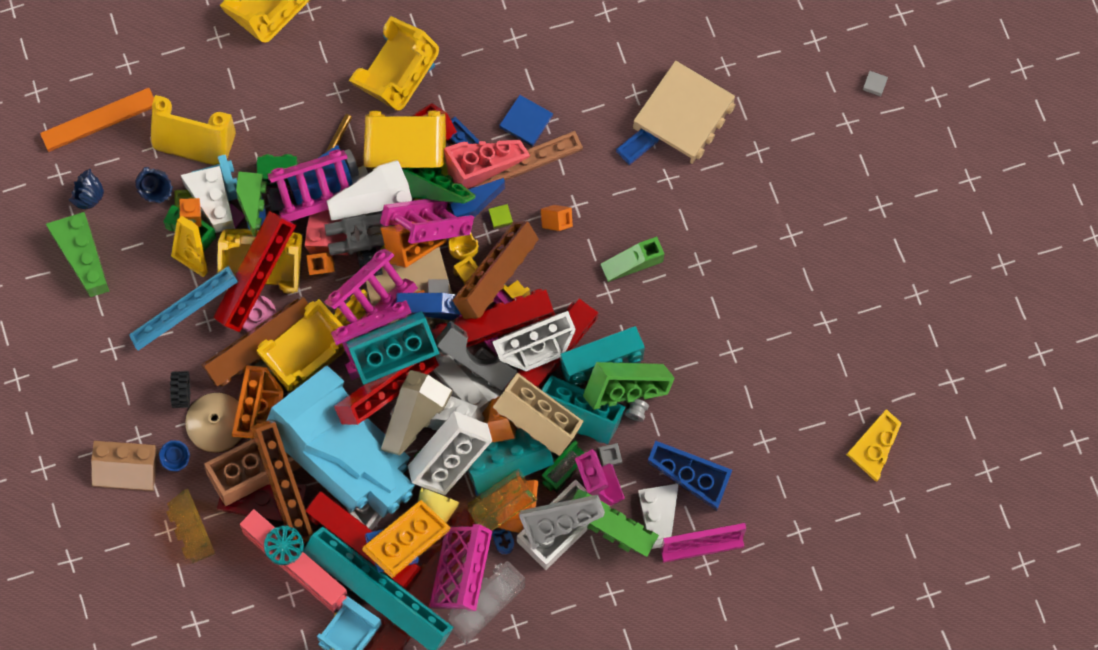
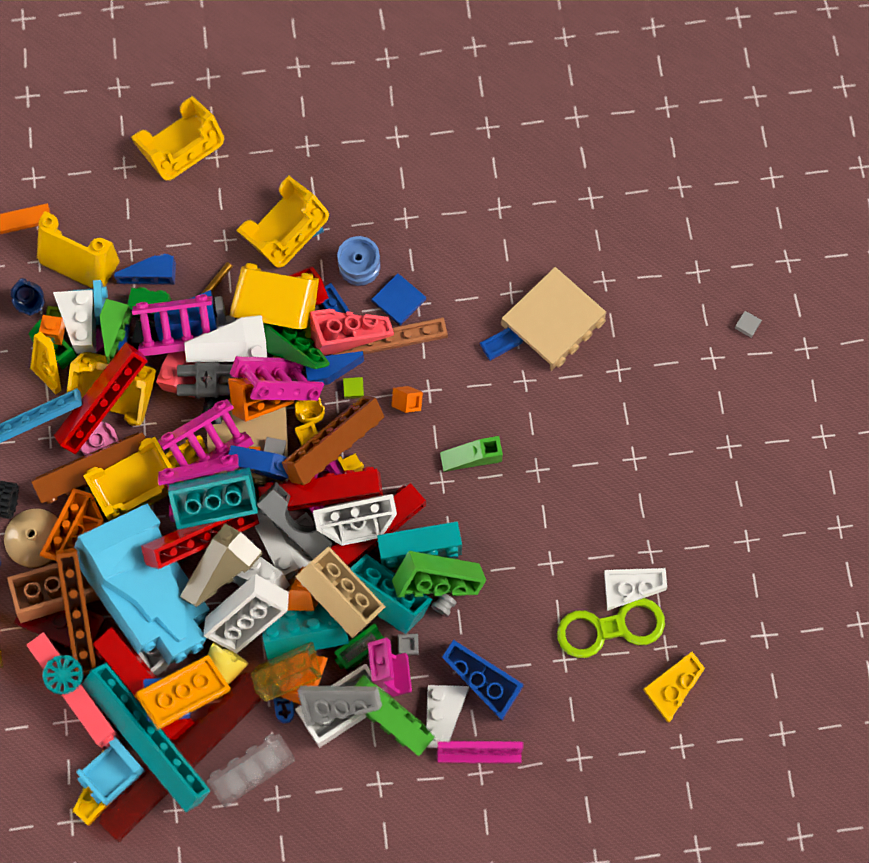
camera: 15 degrees right, 0 degrees up
orange brick [307,252,335,275] -> none
dark pink fence [429,524,492,611] -> none
none -> blue slope [114,254,176,285]
none -> medium blue wheel [337,236,381,286]
none -> lime bar [557,598,665,658]
none -> white wing [604,568,667,611]

